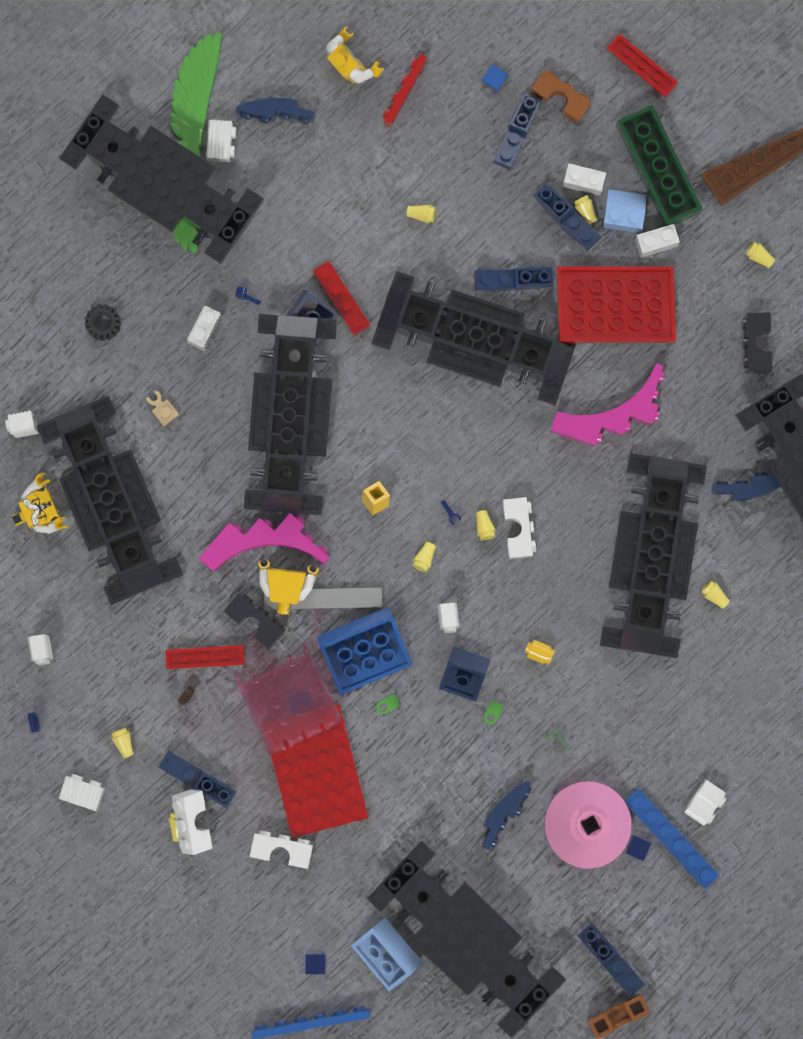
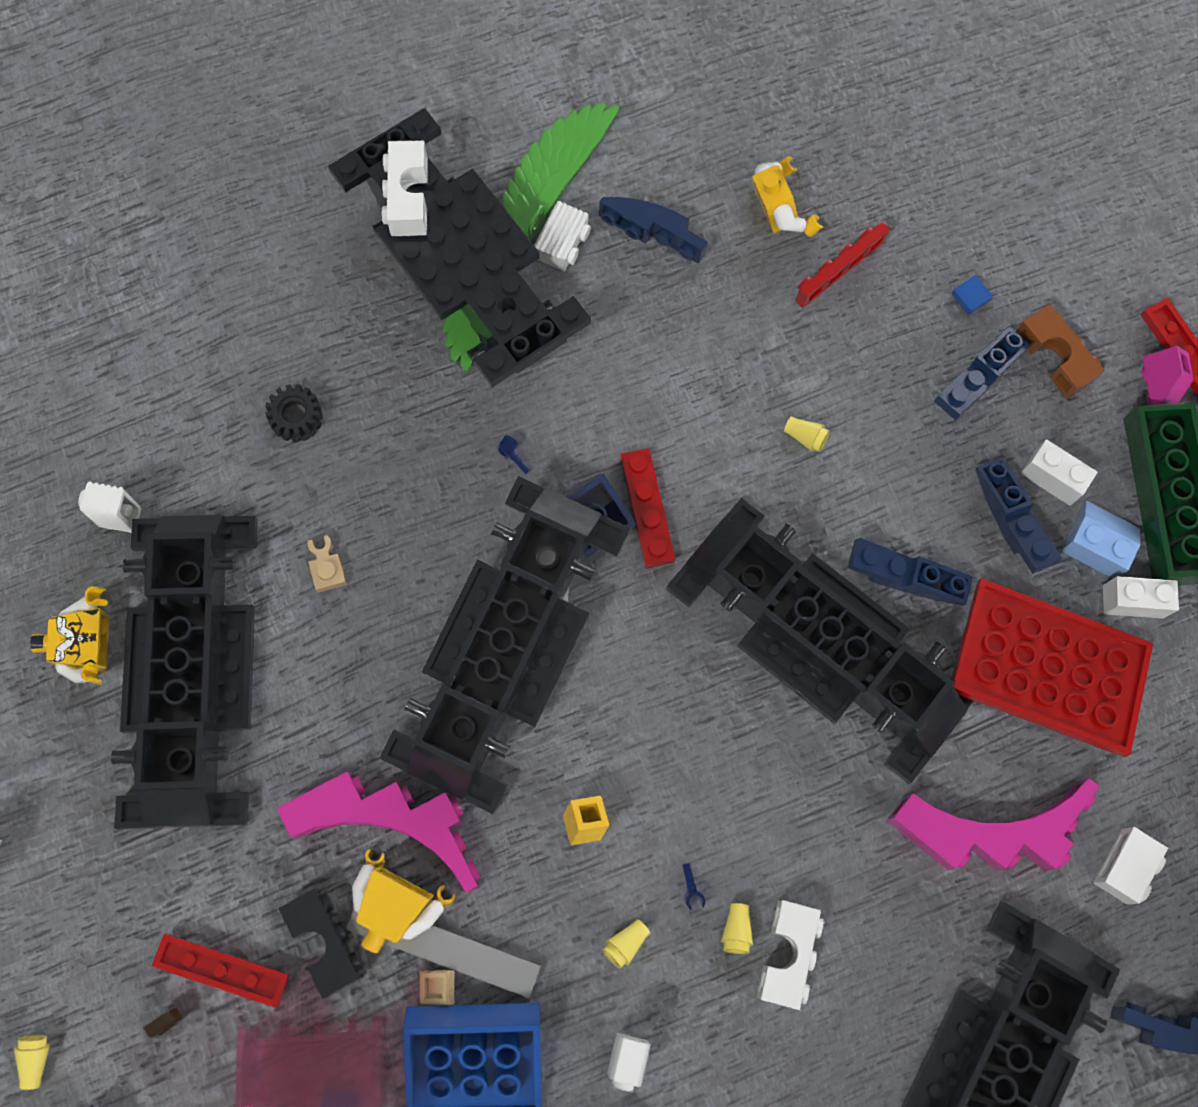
camera: 15 degrees right, 10 degrees down
white brick [187,305,222,351] -> none
light yellow cone [574,195,597,224] -> none
none -> white arch [382,141,428,236]
none -> tan tile [420,970,454,1006]
none -> white brick [1093,827,1168,904]
none -> dark pink slope [1142,346,1194,405]

